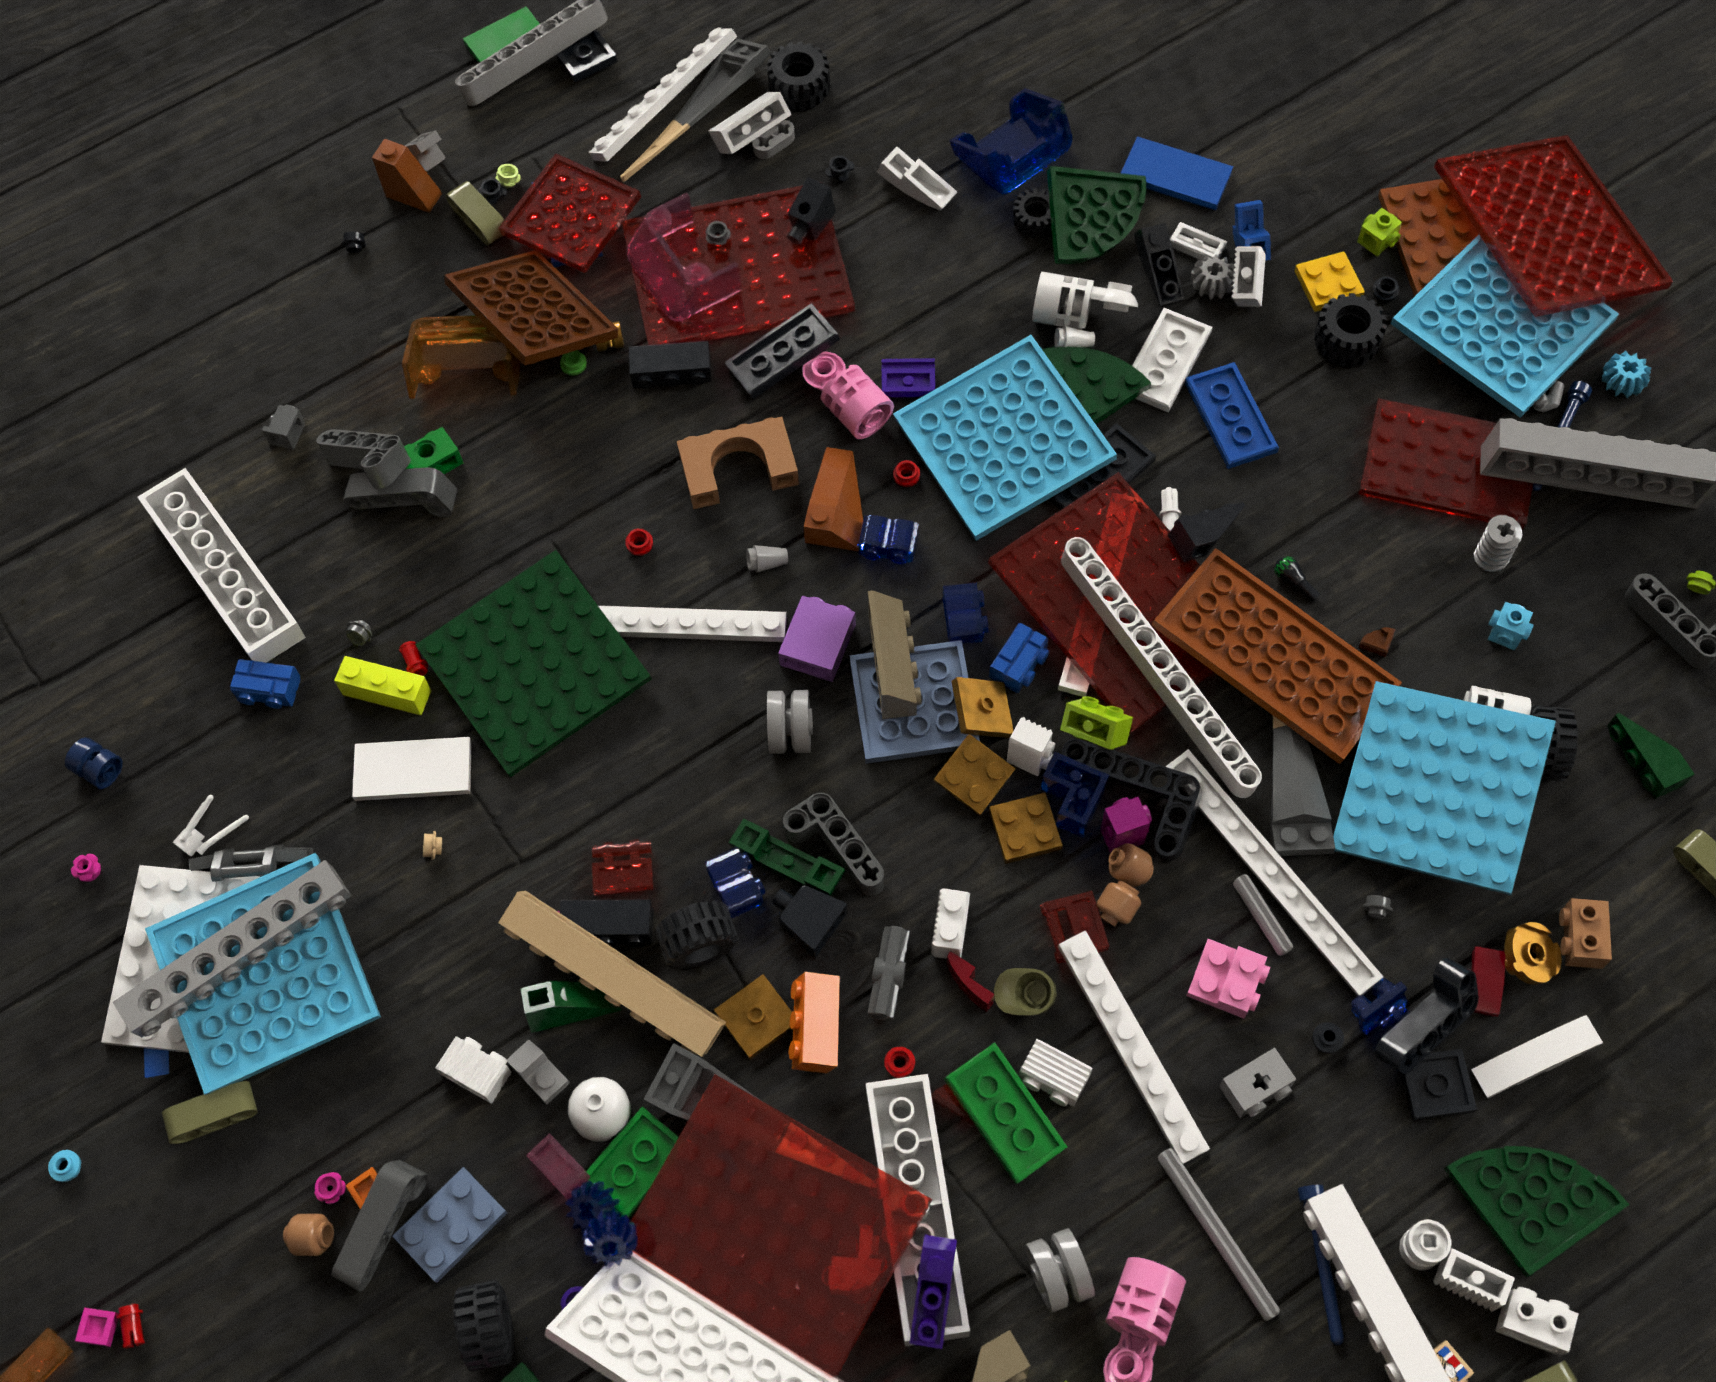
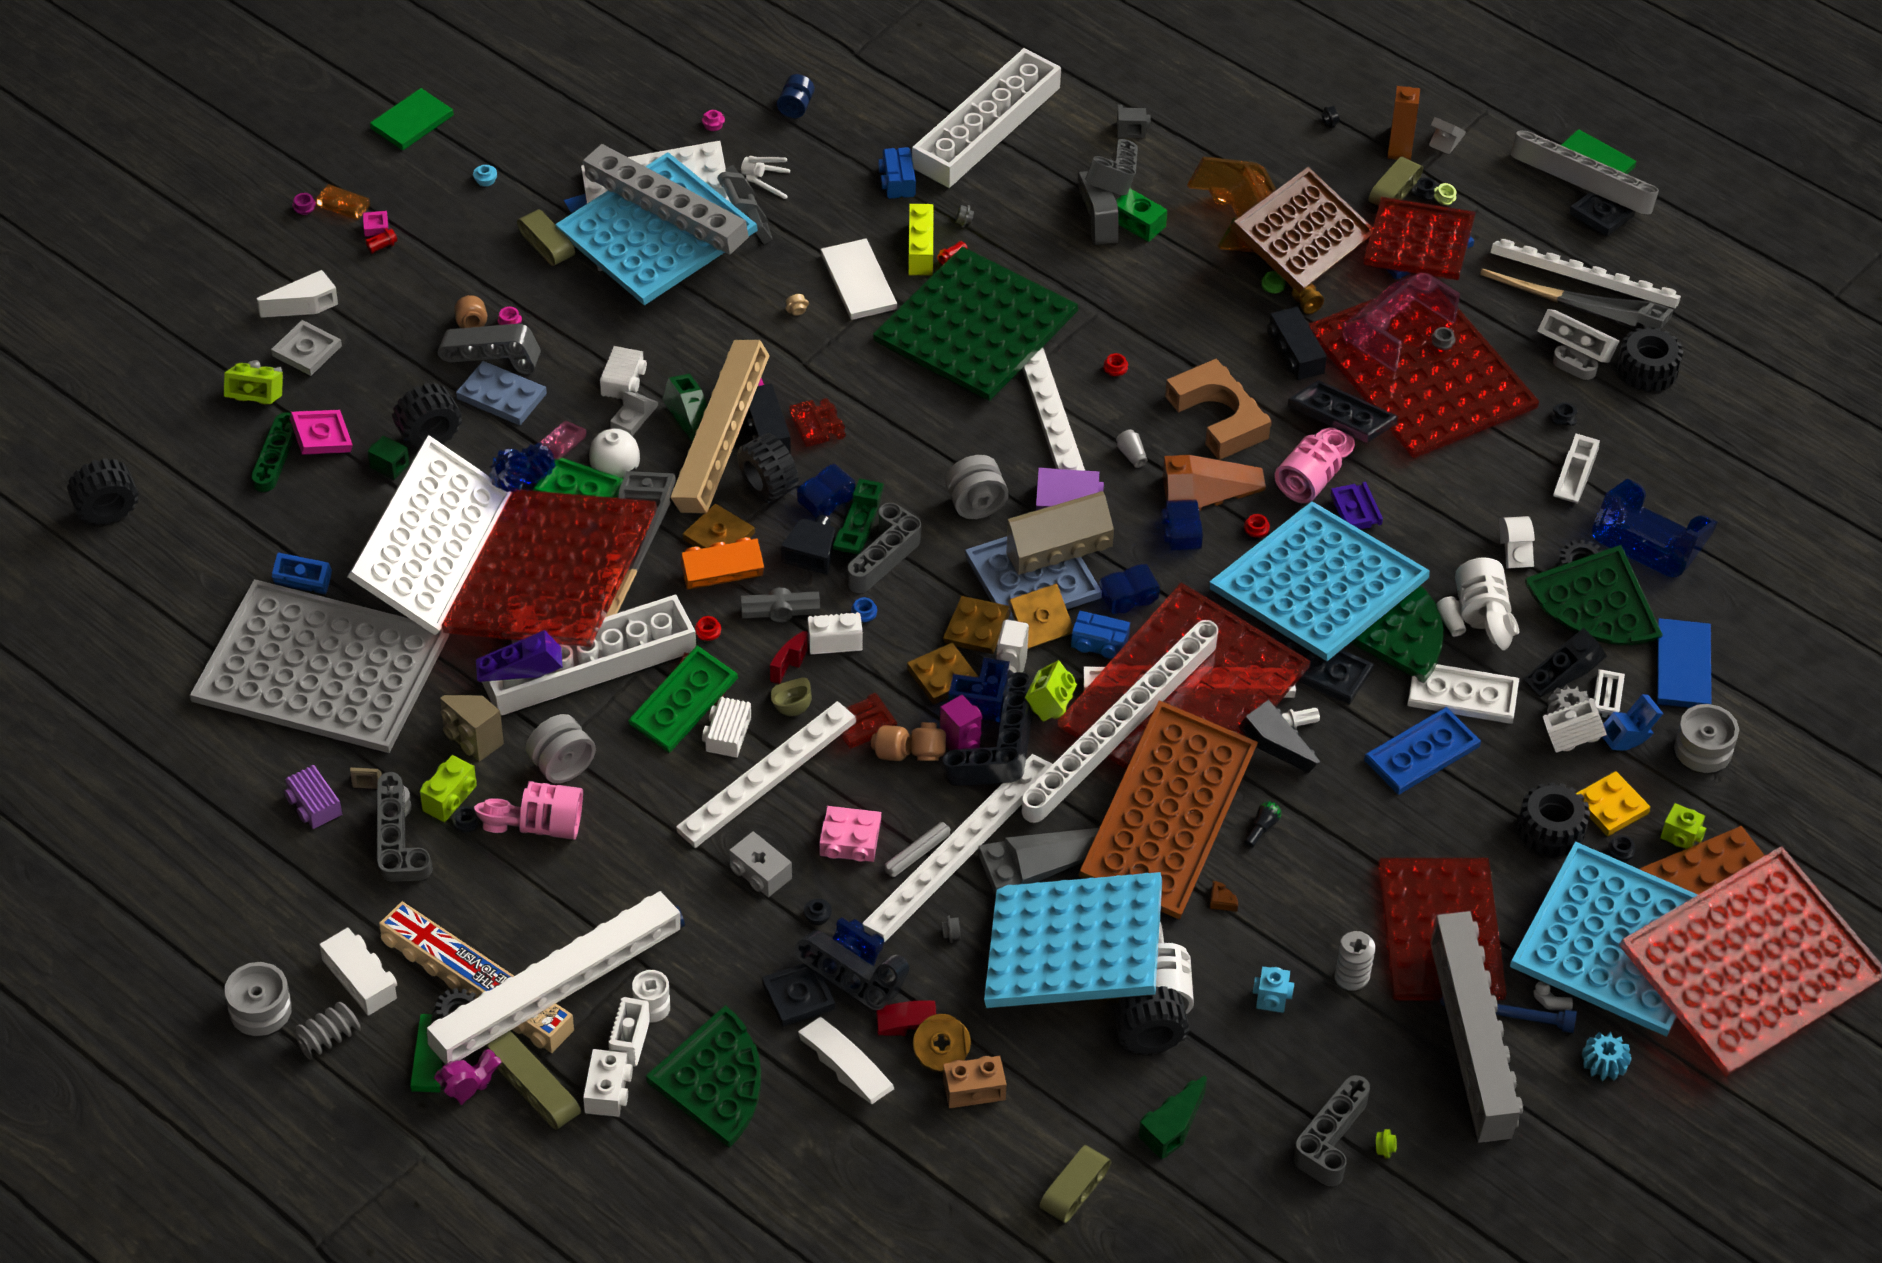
camera: 70 degrees right, 15 degrees down
black torso [787,177,836,245] -> none
light grey axle [1158,1148,1280,1321] -> none
none -> blue plate [851,597,877,622]
none -> white brick [1499,516,1535,568]
none -> light grey wheel [1674,704,1739,773]

